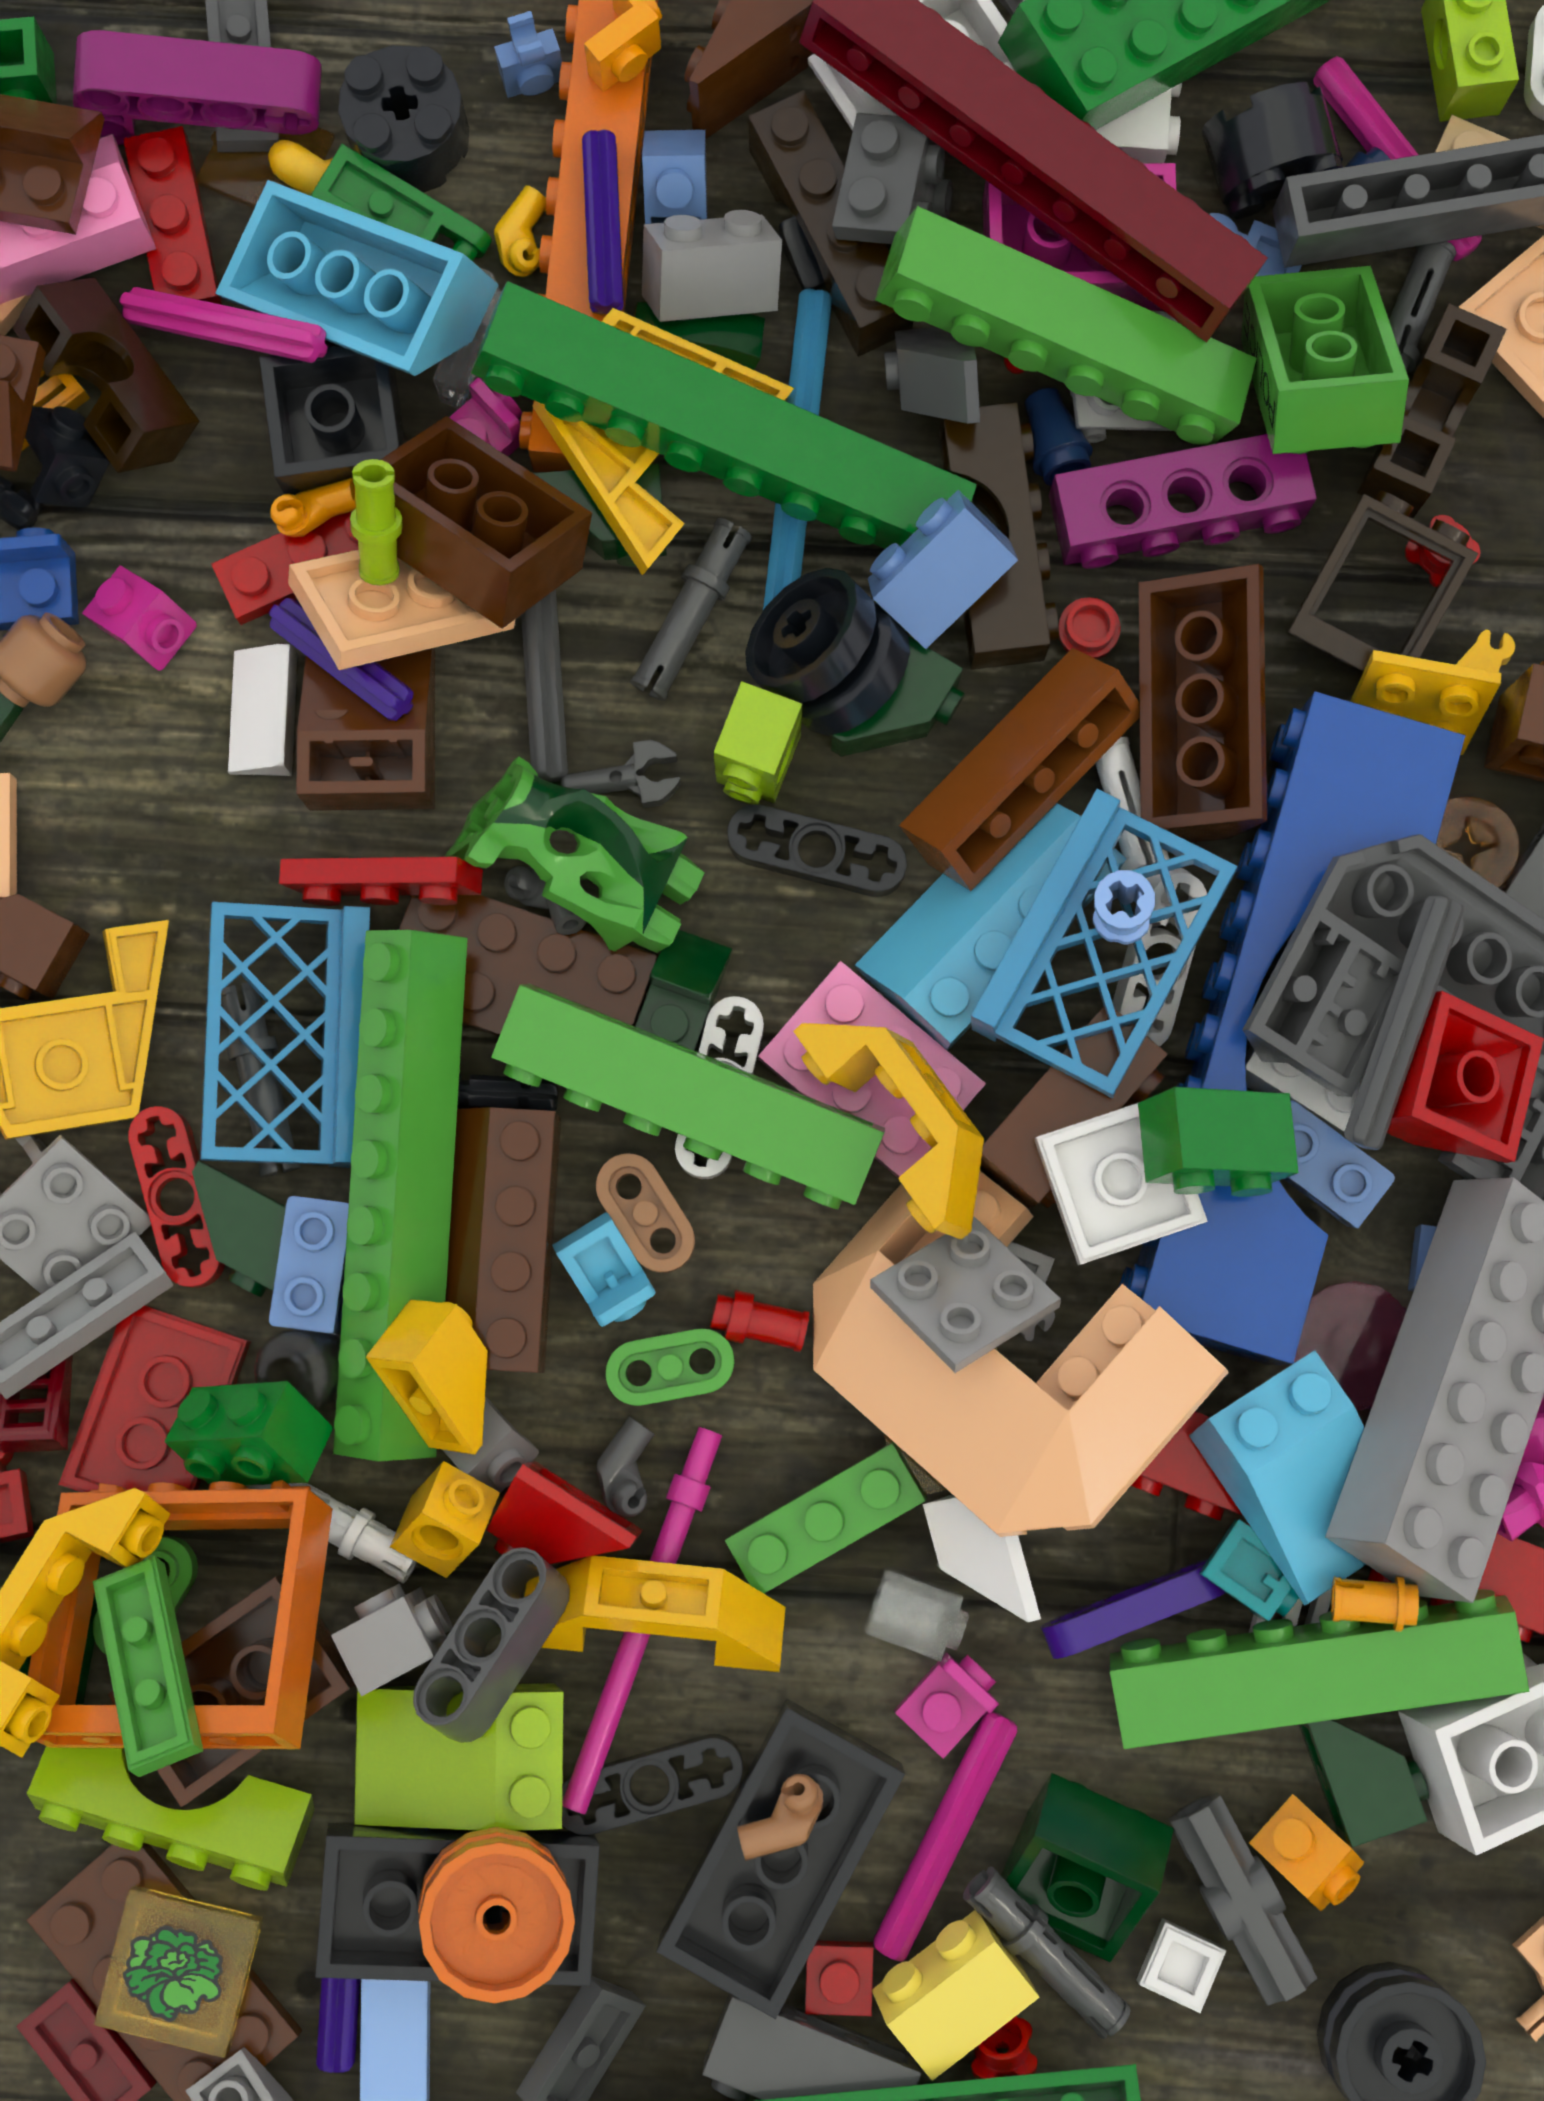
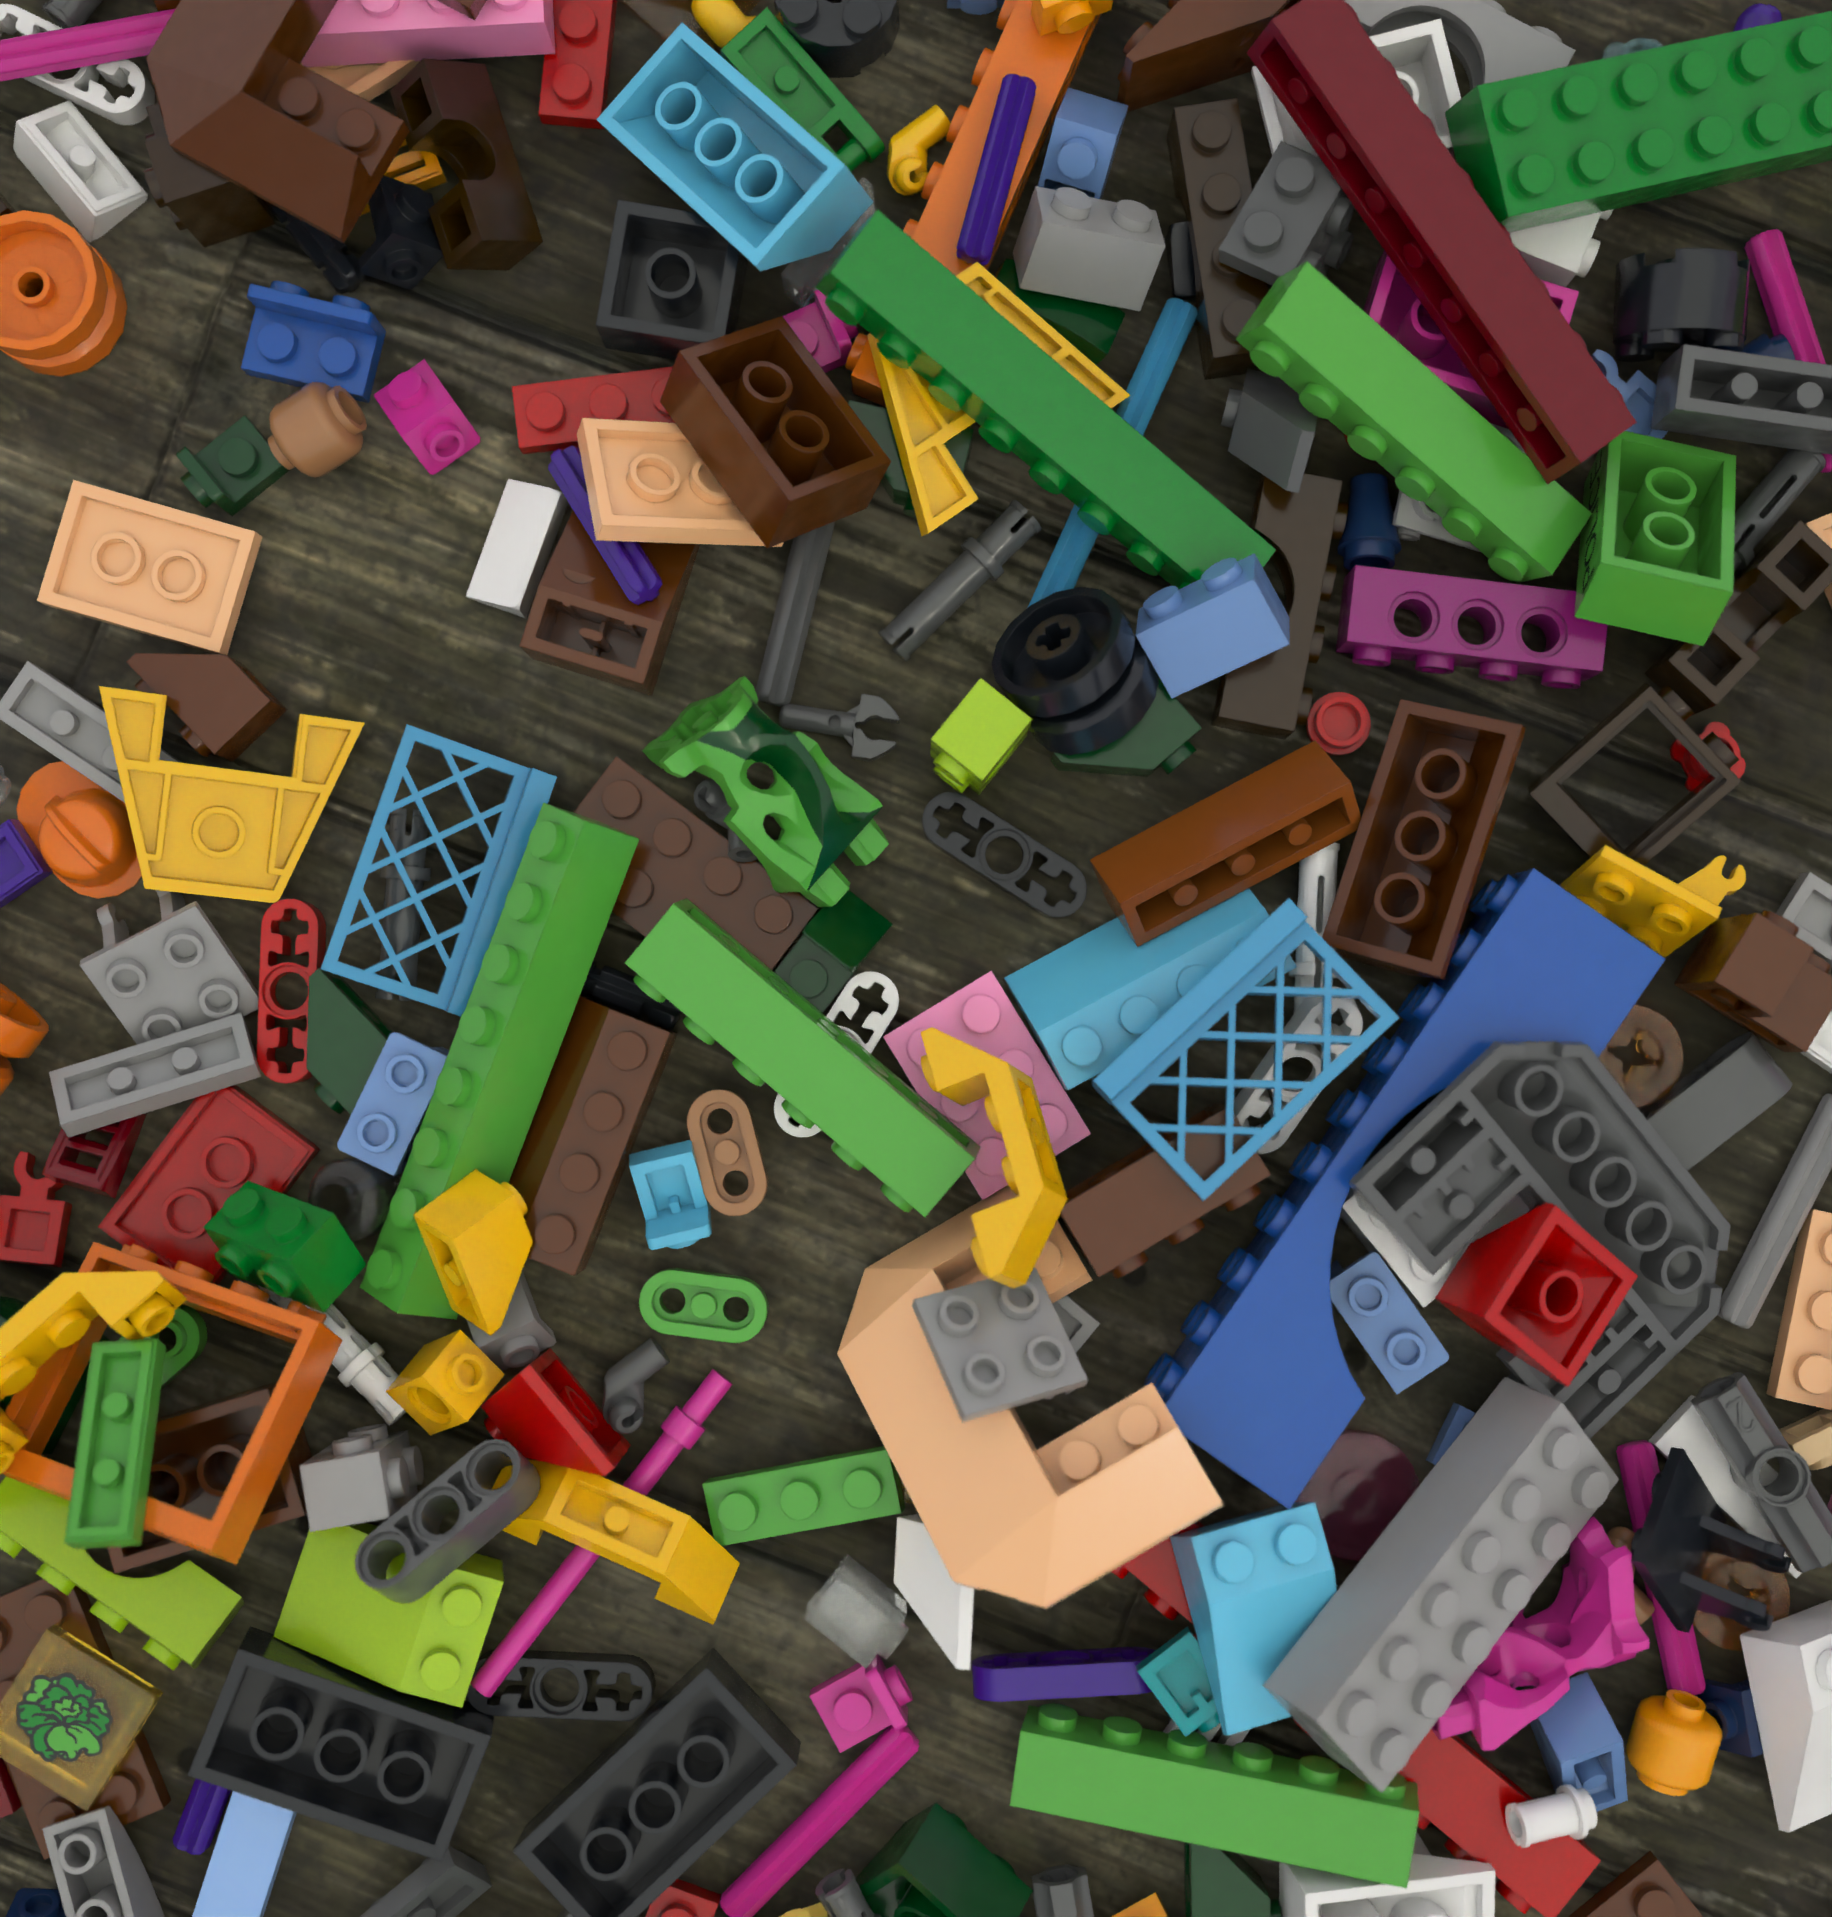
camera: 20 degrees right, 5 degrees up
dark pink axle [119,287,328,363] -> none
light orange arm [270,478,356,537] -> none
red plate [279,857,483,906] -> none
lime pin [350,459,403,586] -> none
orange wheel [418,1827,575,2004] -> none
red animal [710,1290,810,1352] -> none
medium nougat arm [737,1774,823,1861] -> none
white tile [1034,1102,1208,1265] -> none
light blue bush [1093,870,1155,945] -> none
green brick [1138,1087,1299,1197] -> none
light orange pin [1331,1576,1419,1632] -> none
dark grey axle [1344,896,1464,1150] -> none

